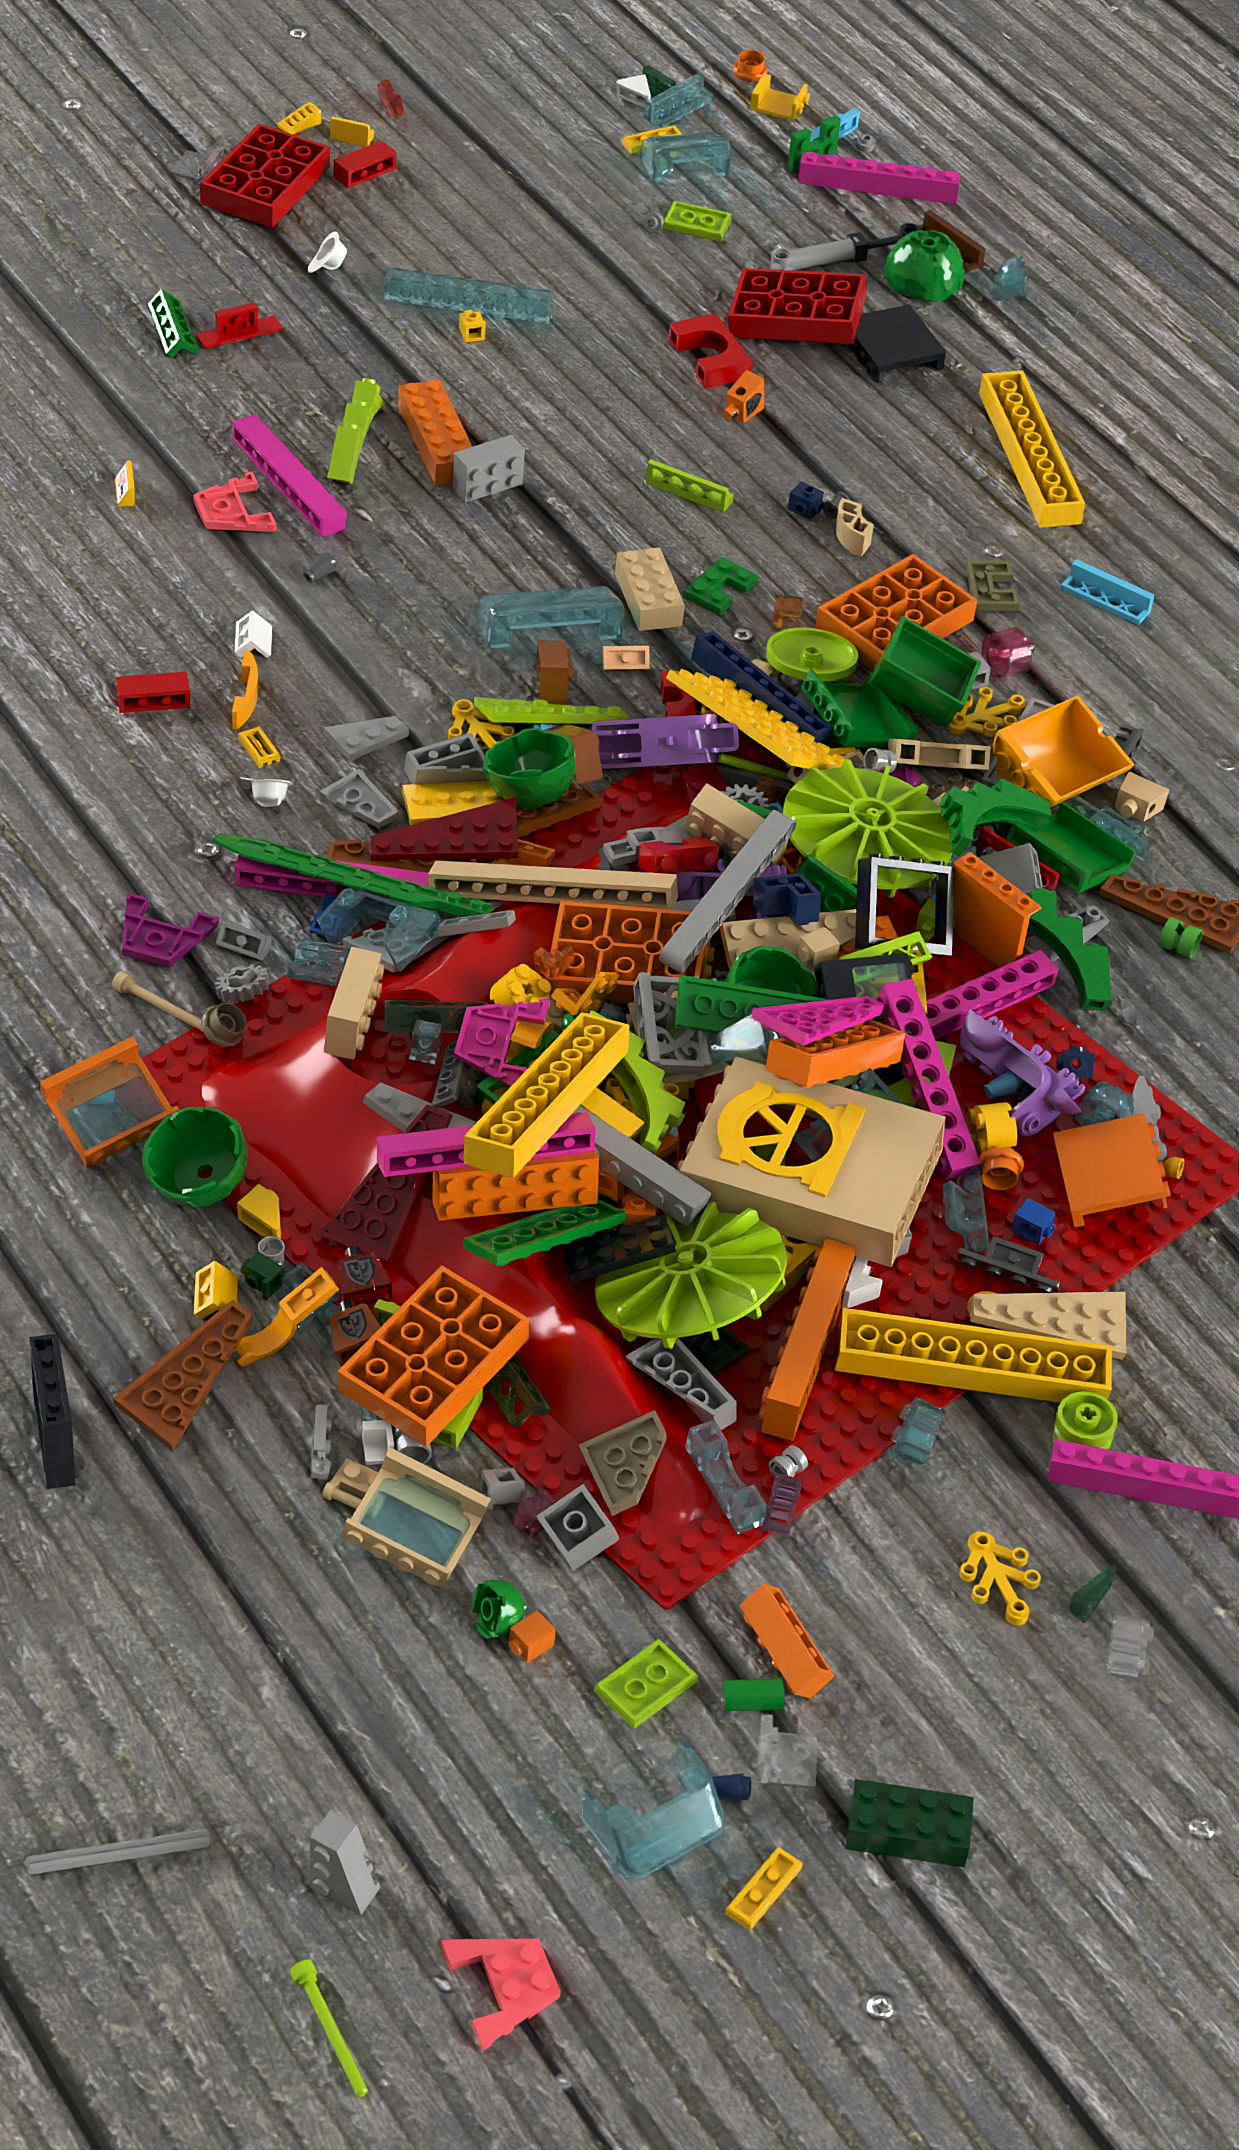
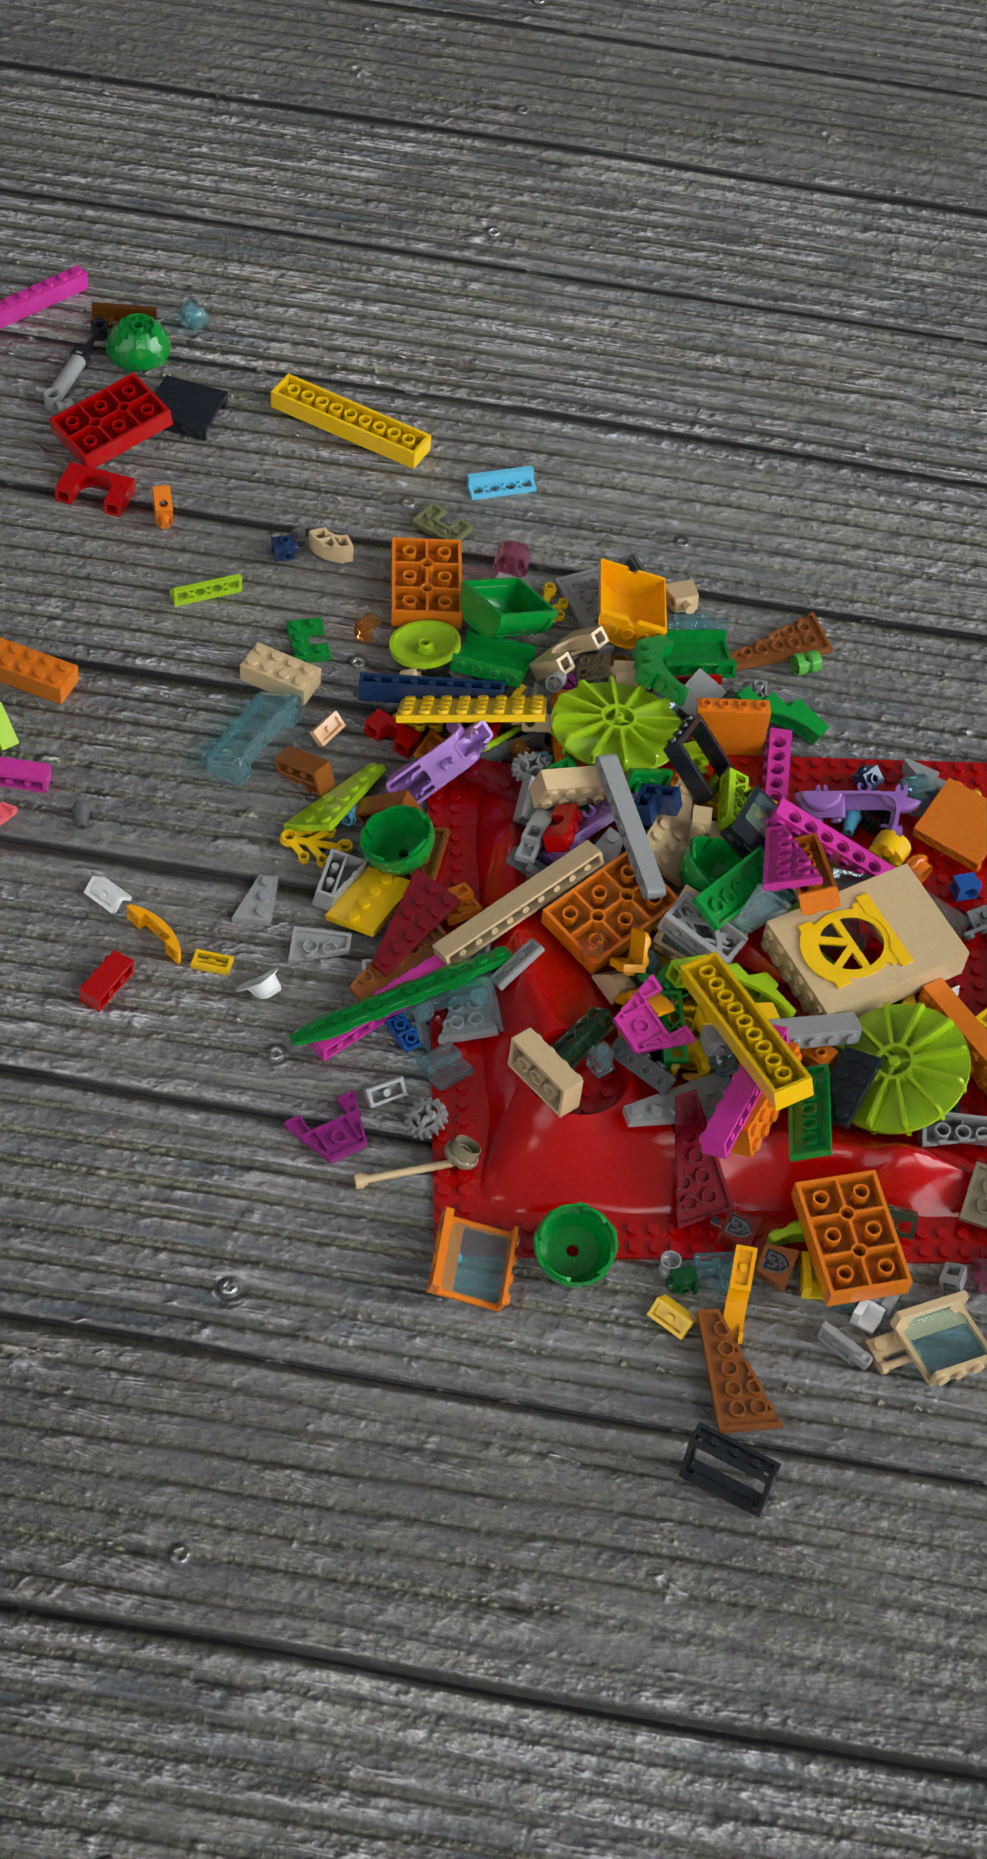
camera: 50 degrees left, 5 degrees up
yellow slope [237,1184,281,1239] -> none
light grey brick [452,435,525,503] -> none
yellow brick [490,964,551,1022] -> none

